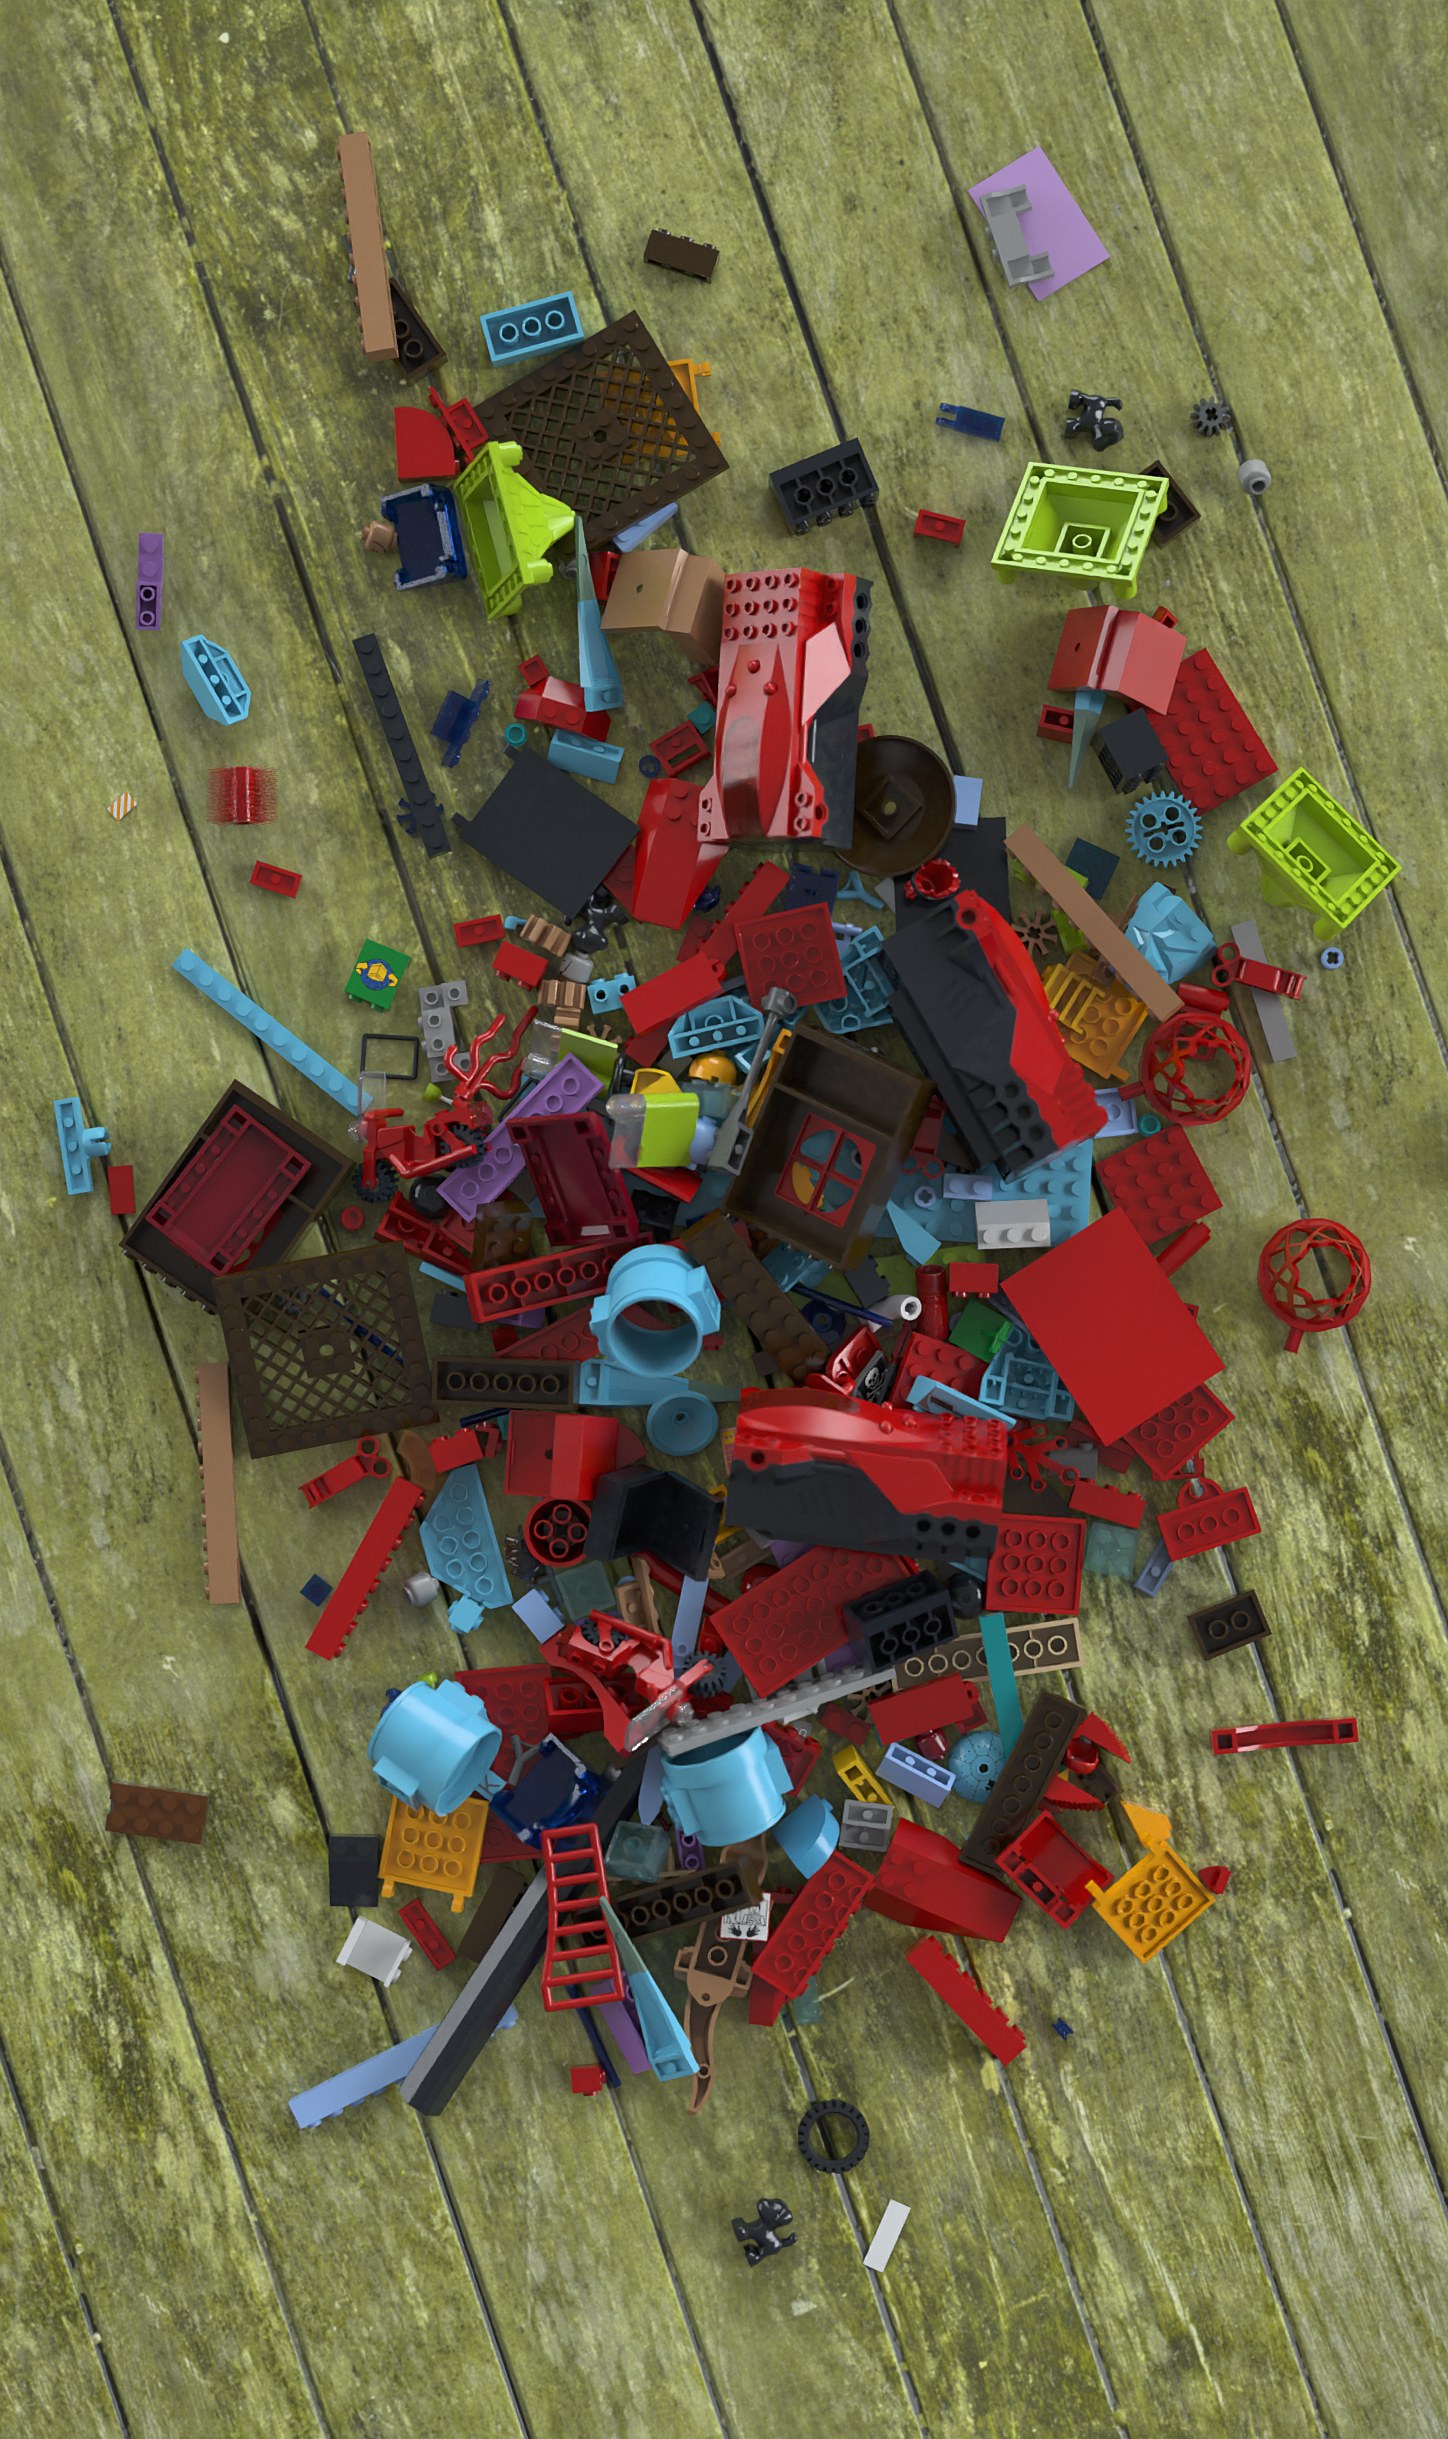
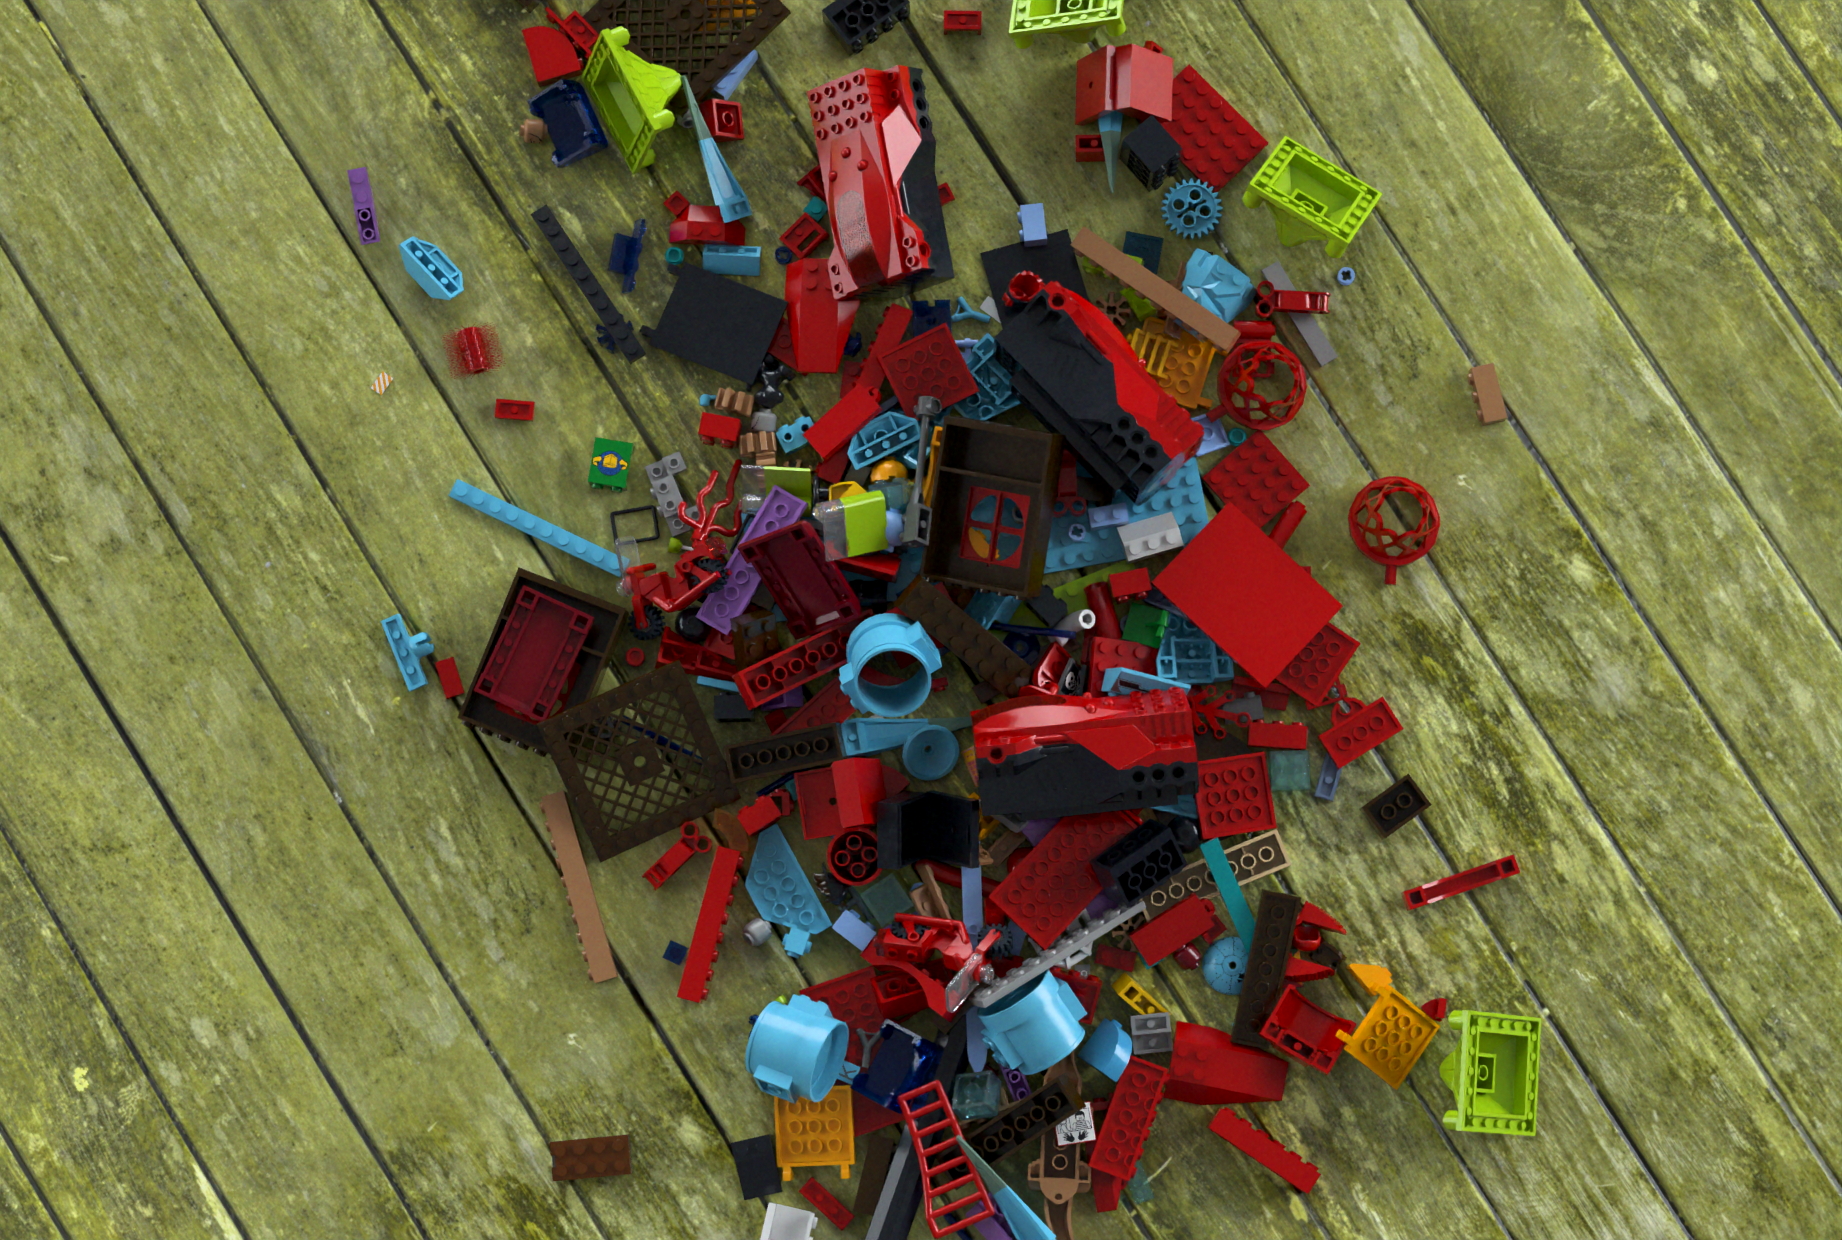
camera: 10 degrees left, 5 degrees down
red plate [453,914,505,948] -> none
medium nougat container [599,548,725,666] -> none
dark brown dish [831,735,957,878] -> none
light blue brick [875,1742,956,1808] -> none
medium azure slope [885,1199,941,1267] -> none
clear blue bush [1051,2017,1075,2041] -> none
none -> lime piece [1439,1010,1541,1136]

